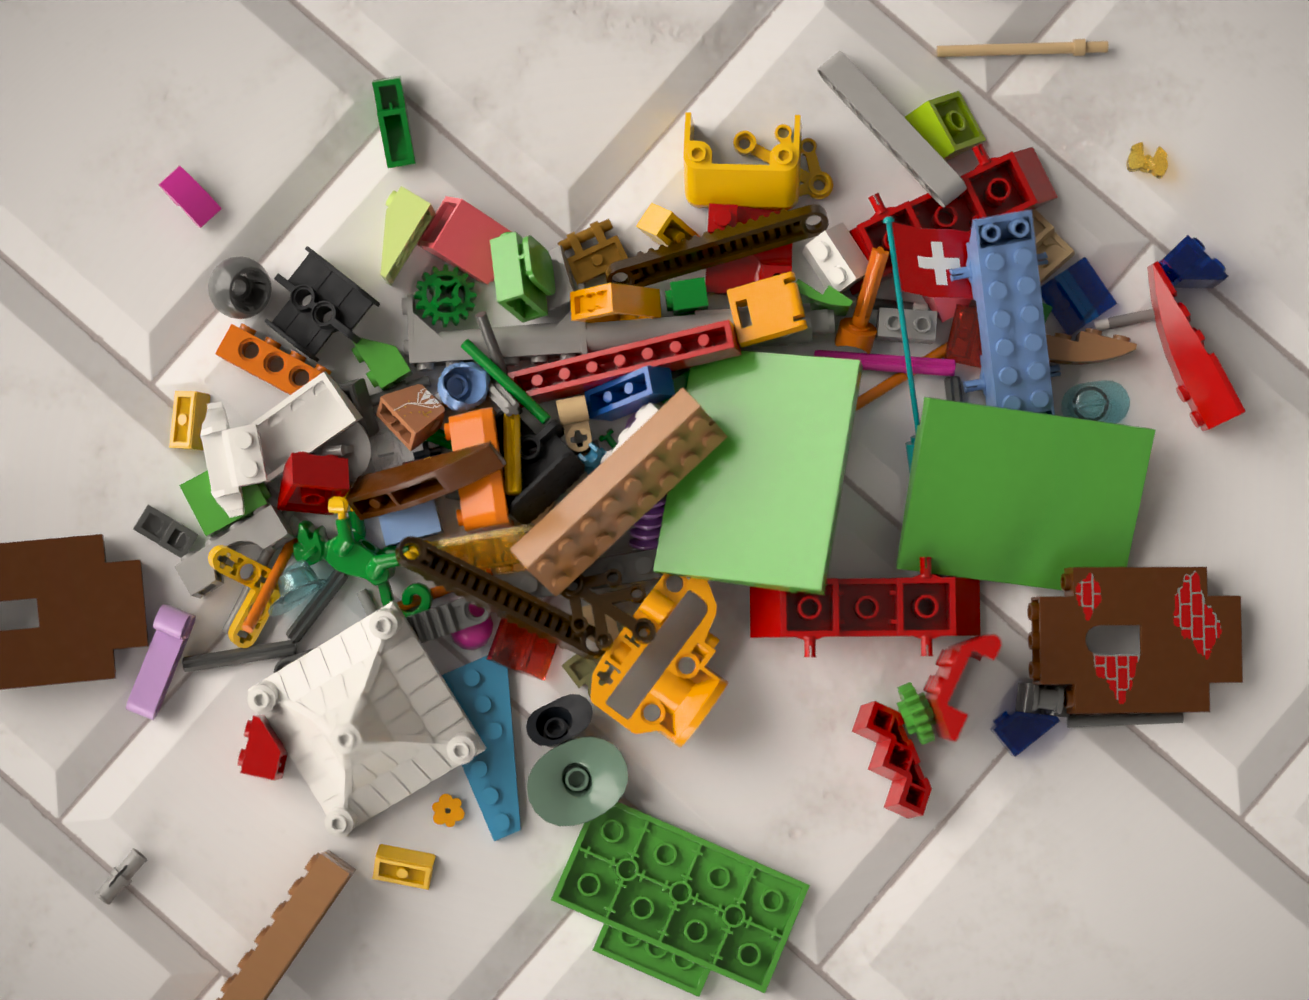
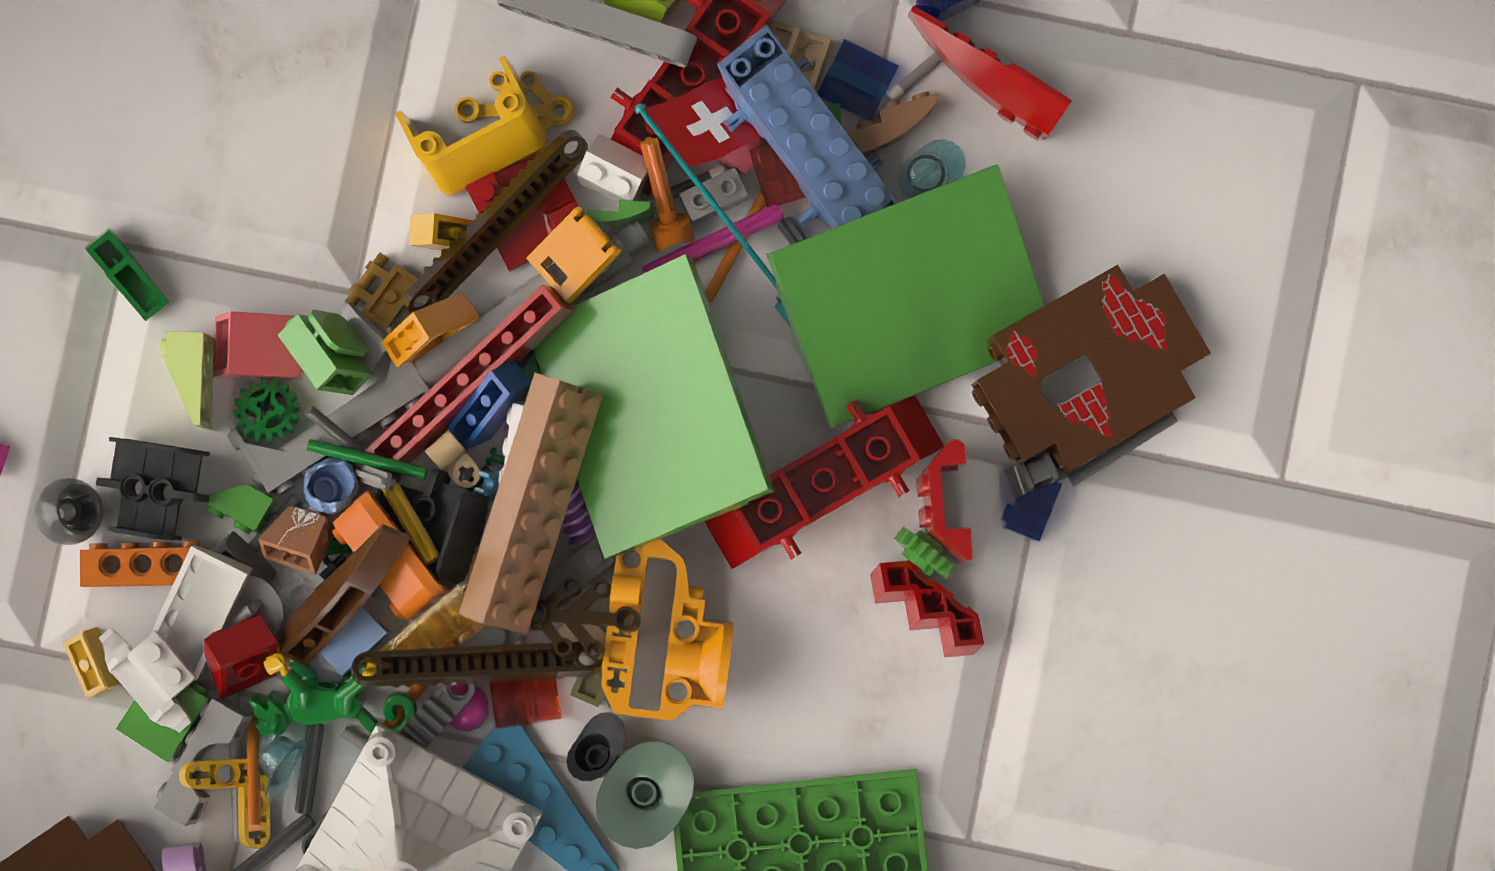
camera: 25 degrees left, 0 degrees up
dark grey slope [133,504,198,558] -> none
green brick [665,277,709,316] -> none

